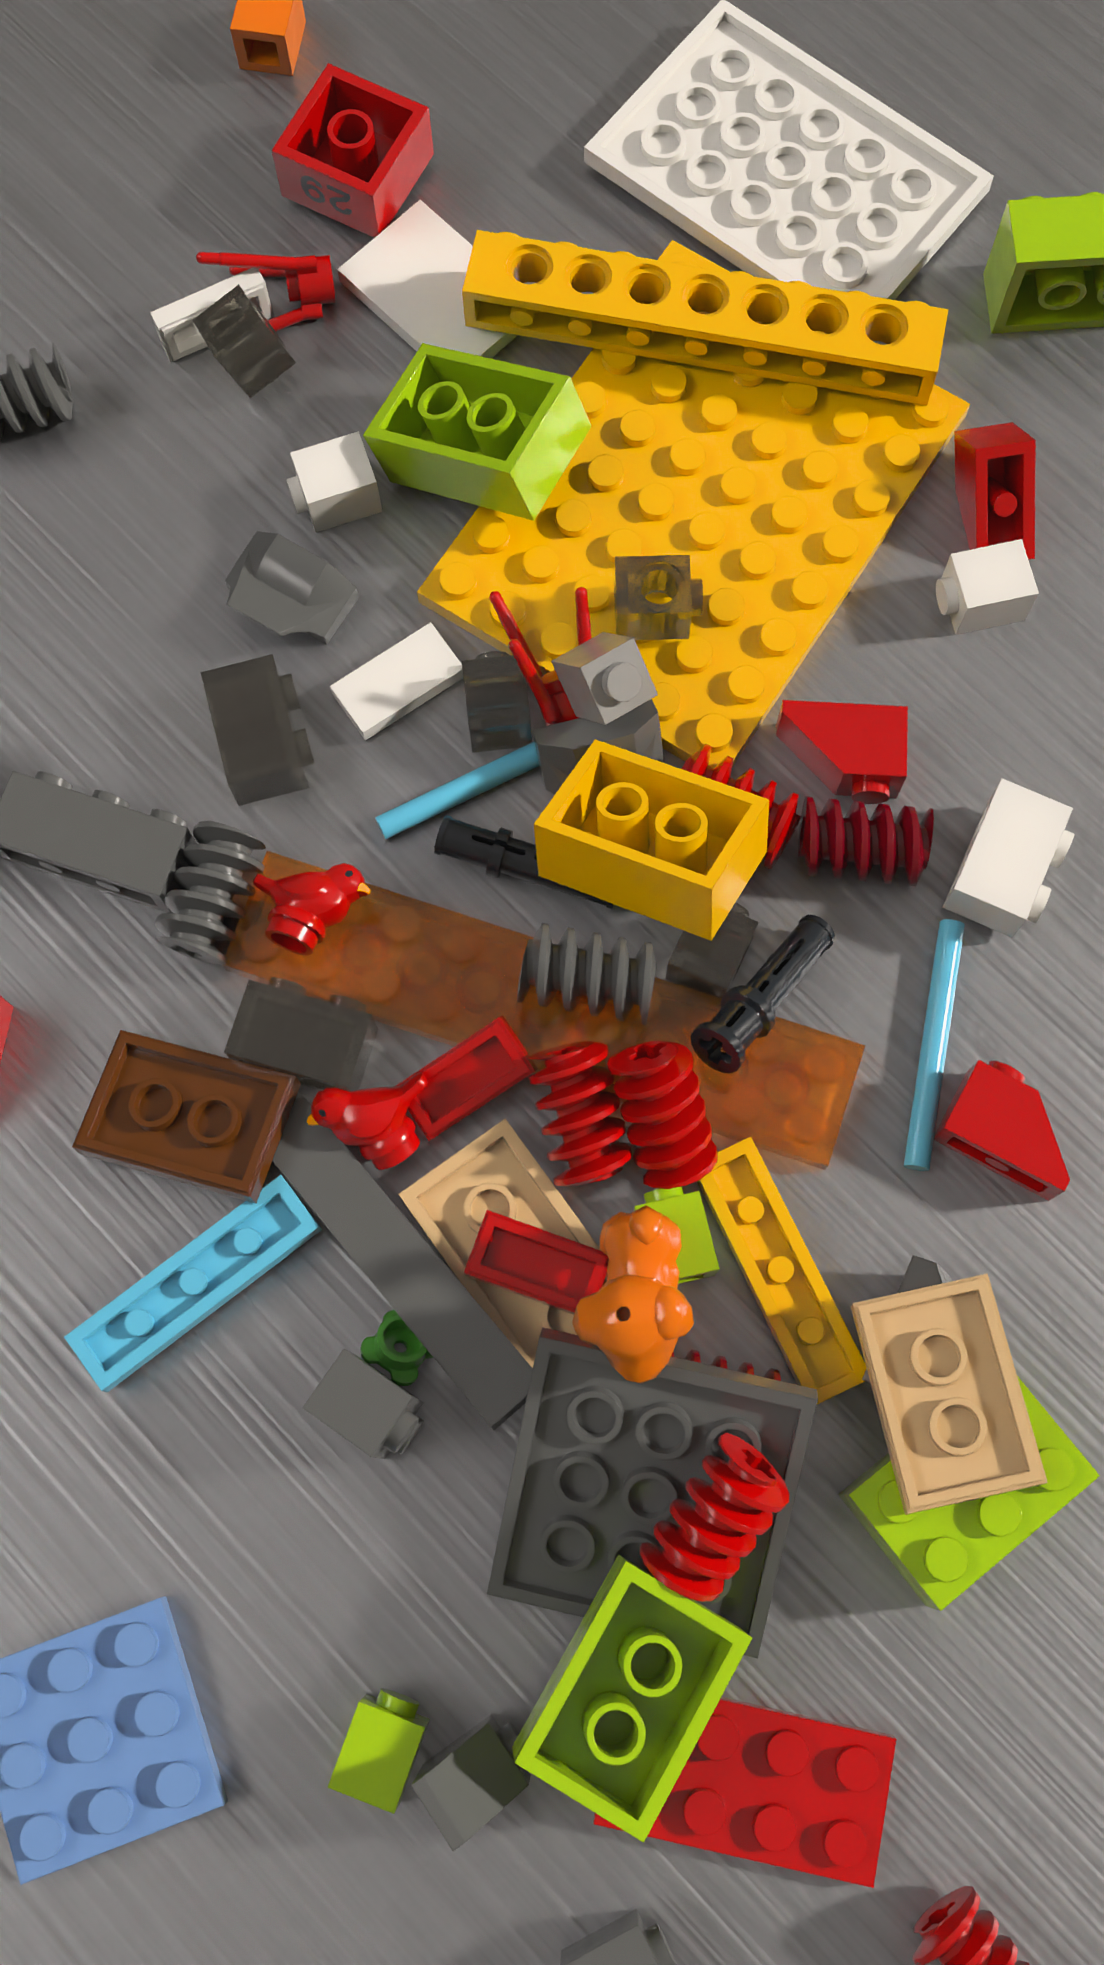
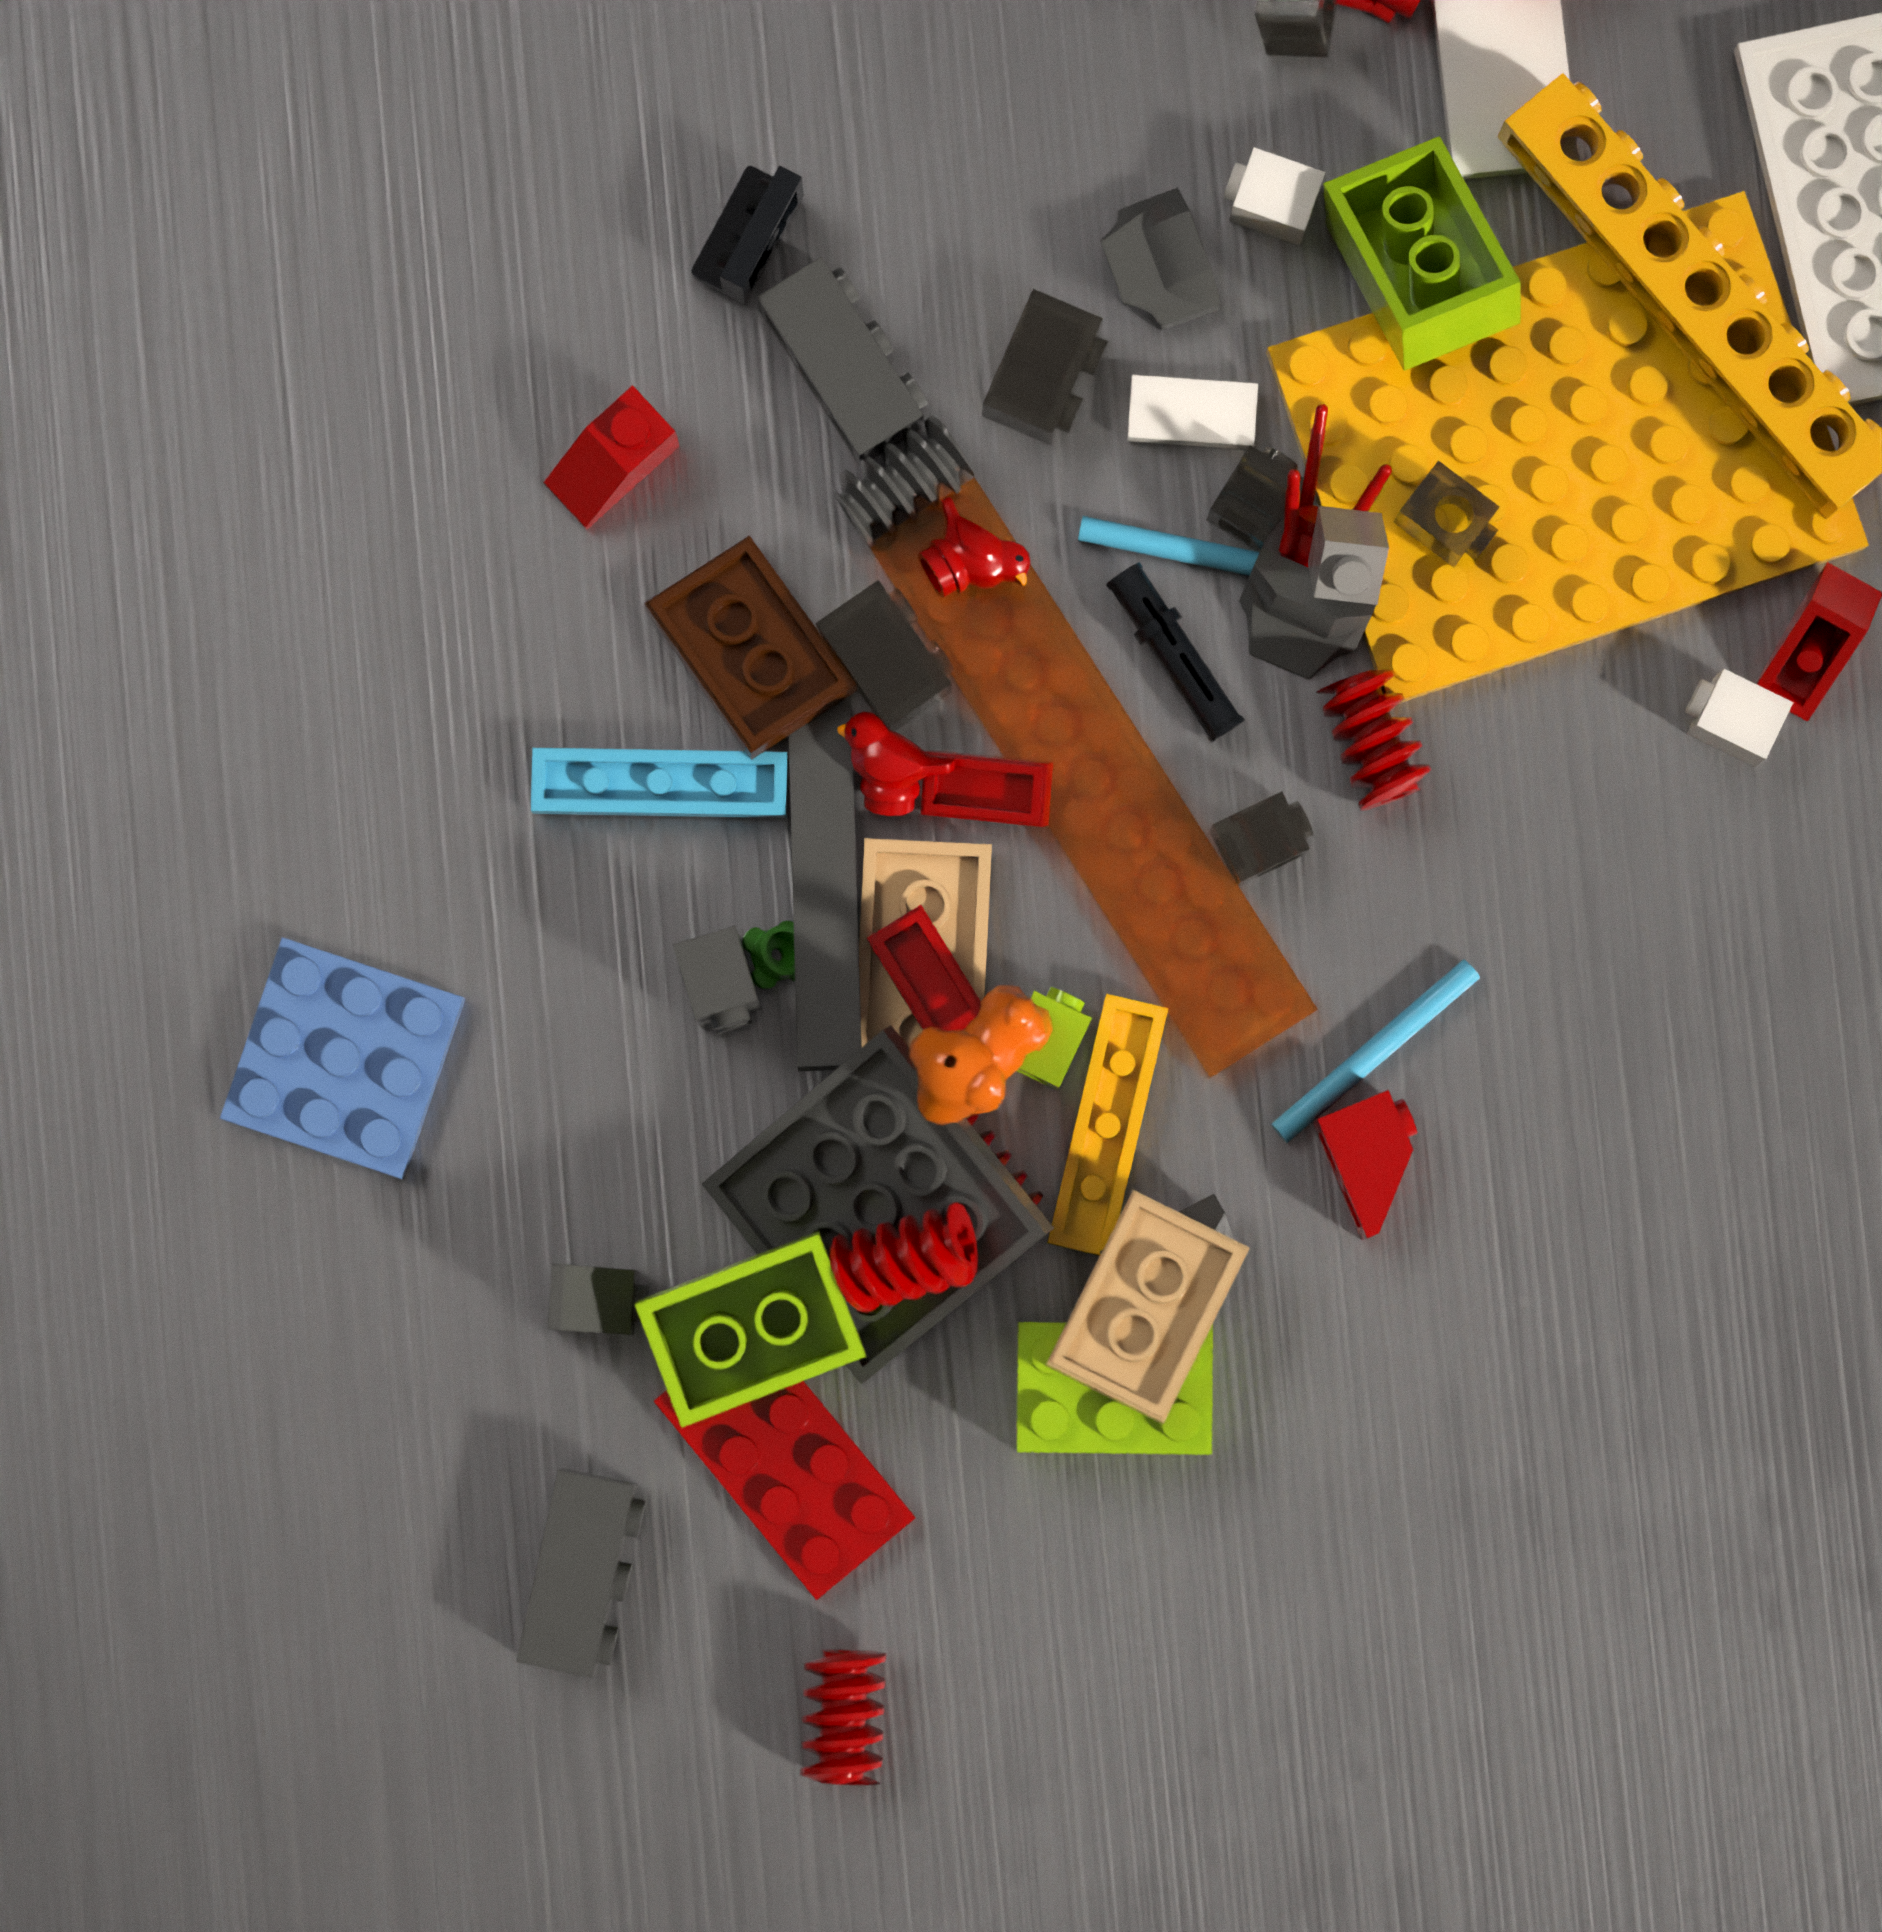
camera: 35 degrees right, 10 degrees up
lime brick [327,1688,430,1814] -> none
dark grey piece [517,923,658,1026] -> none
red piece [528,1041,632,1187] -> none
yellow brick [534,739,769,941] -> none
red piece [607,1041,718,1189] -> none
black pin [690,915,835,1074] -> none
red slope [776,700,908,804] -> none
dark red piece [798,796,934,887] -> none
white brick [942,778,1074,938] -> none

